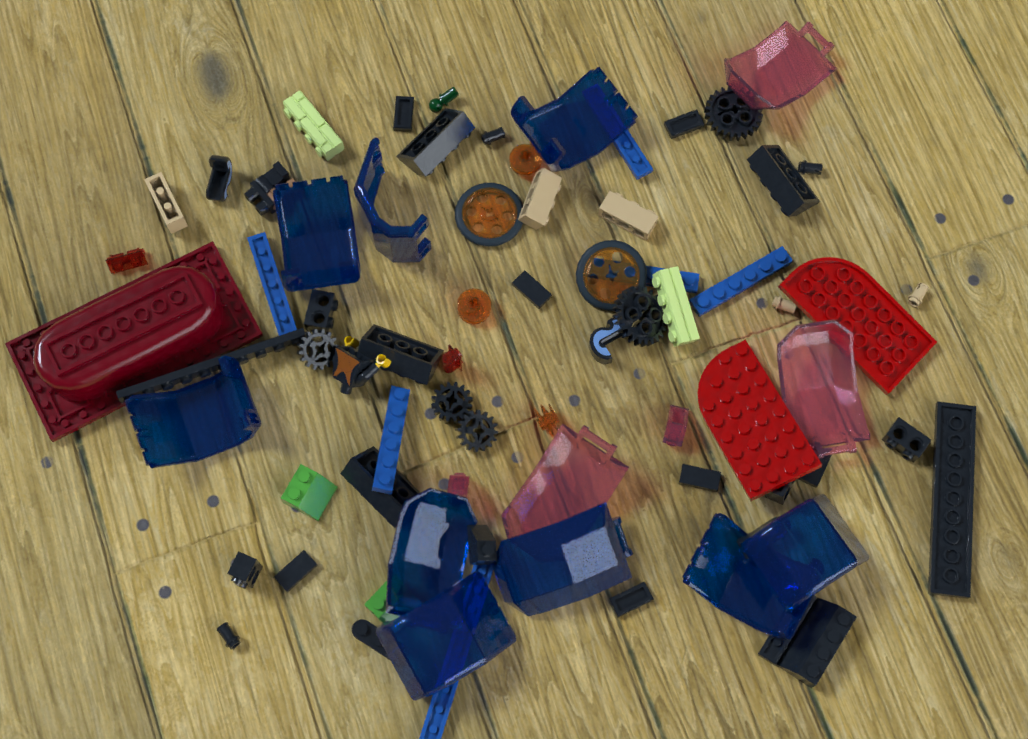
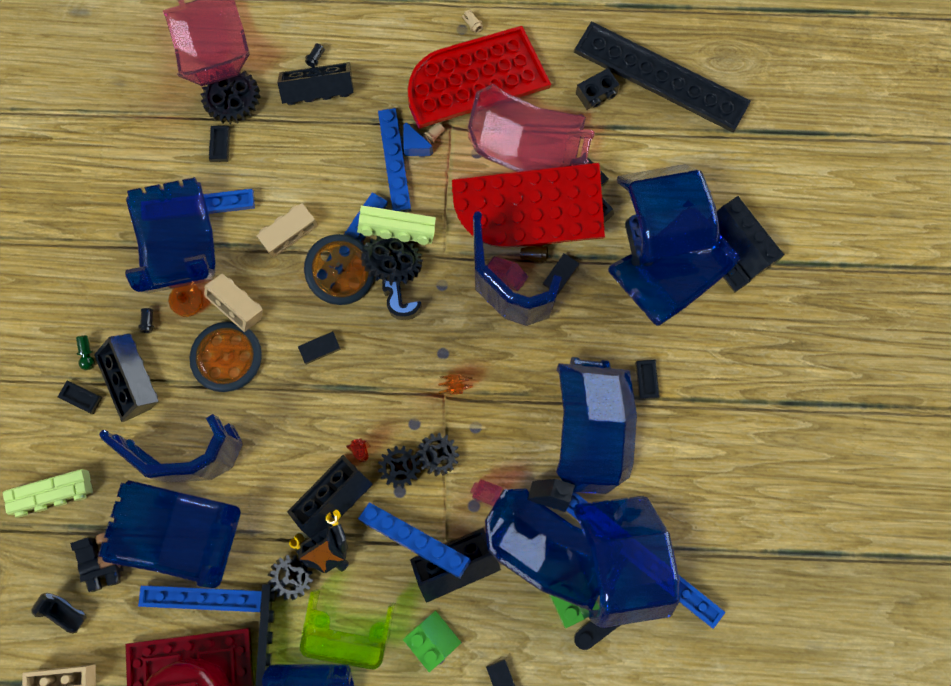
camera: 65 degrees left, 5 degrees up
black brick [303,289,339,333] -> none
clear orange piece [457,288,491,325] -> none
clear pink windscreen [501,424,629,563] -> none
none -> clear neon green windscreen [300,589,396,670]
none -> blue slope [403,123,433,156]
none -> clear blue windscreen [473,211,562,326]
none -> dark brown cone [520,245,548,263]

